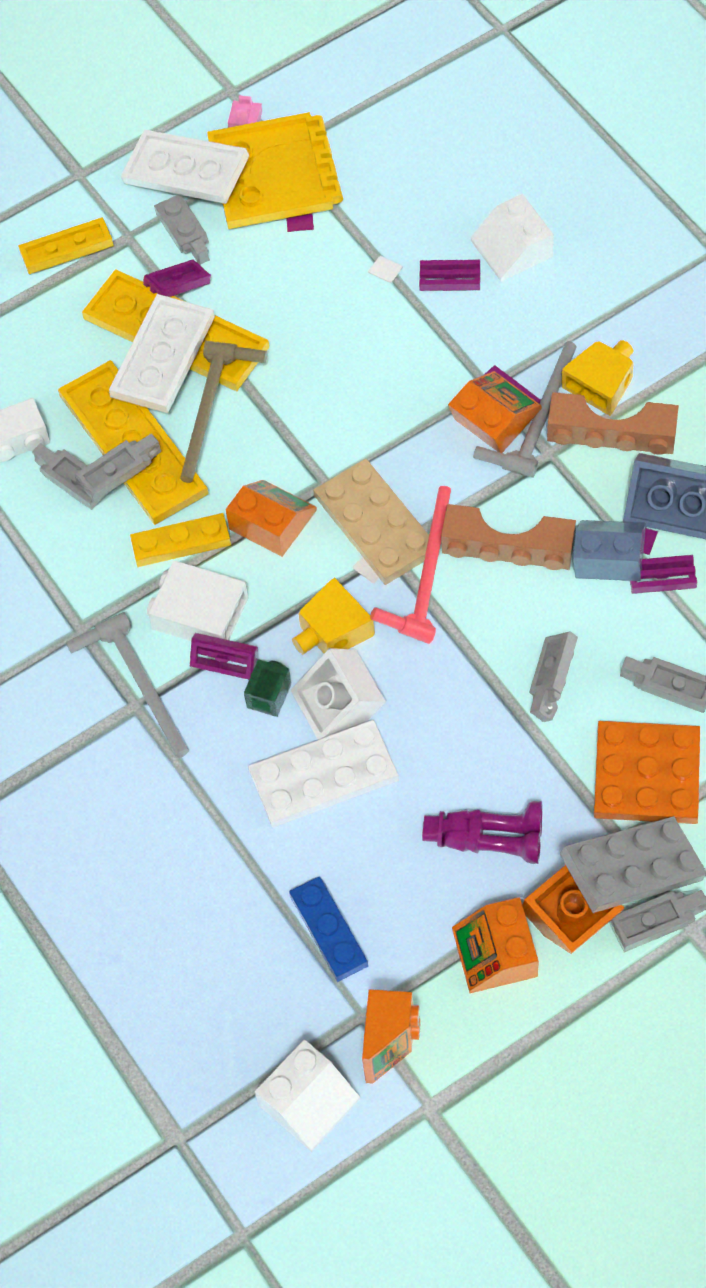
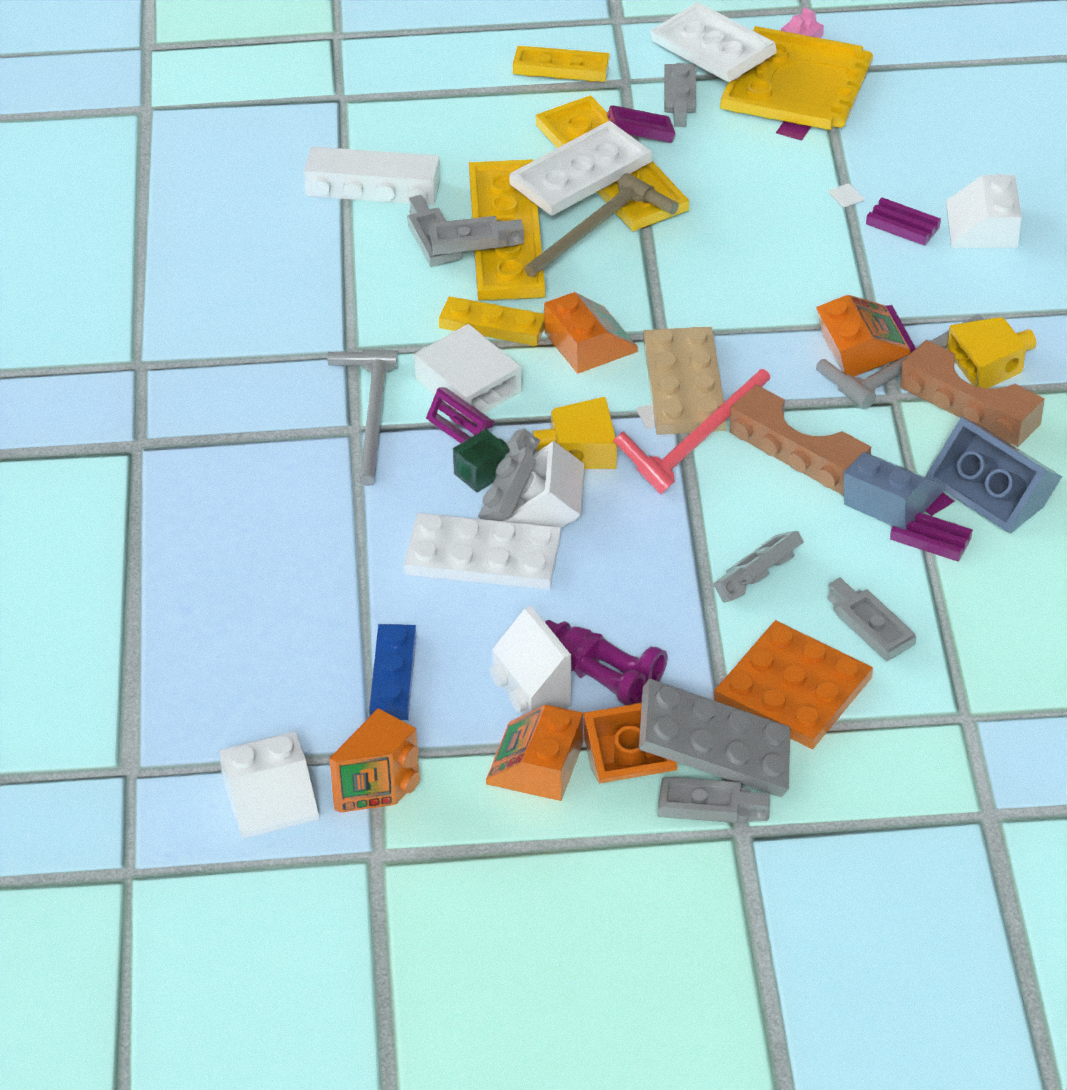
camera: 25 degrees right, 15 degrees down
none -> light grey hinge [478,428,540,521]
none -> white slope [490,606,571,715]

